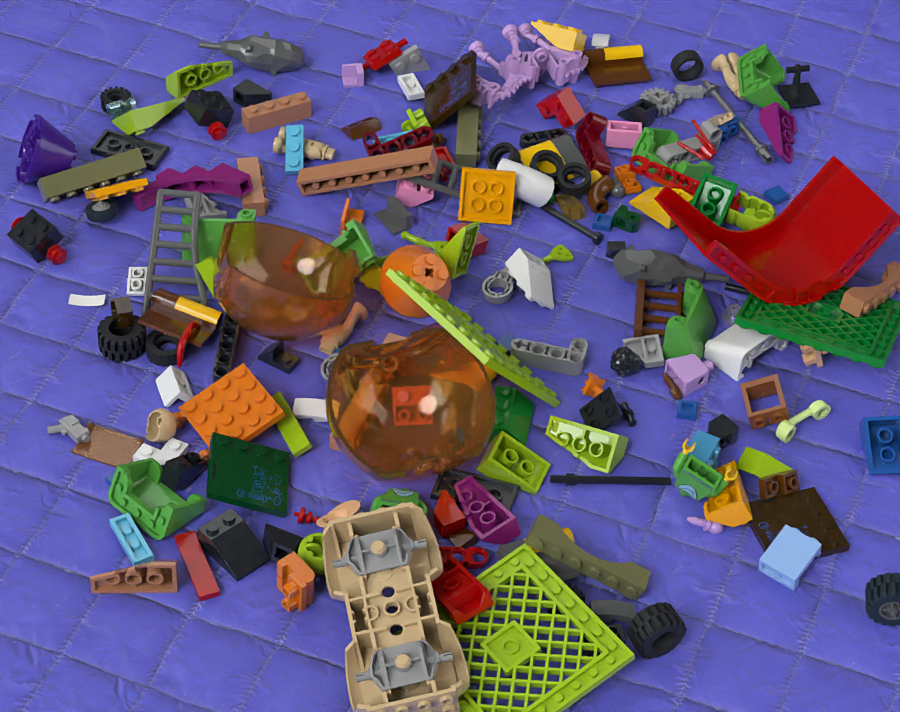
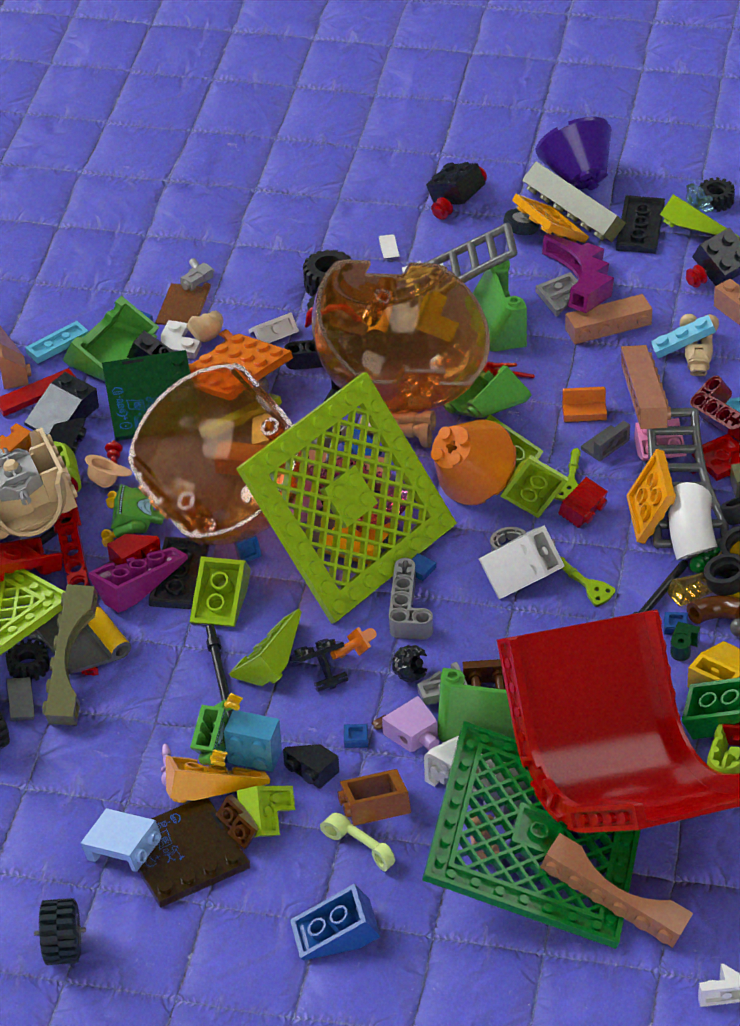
camera: 85 degrees right, 0 degrees up
dark brown brick [110,296,134,328] -> none
green slope [486,385,534,447] -> none

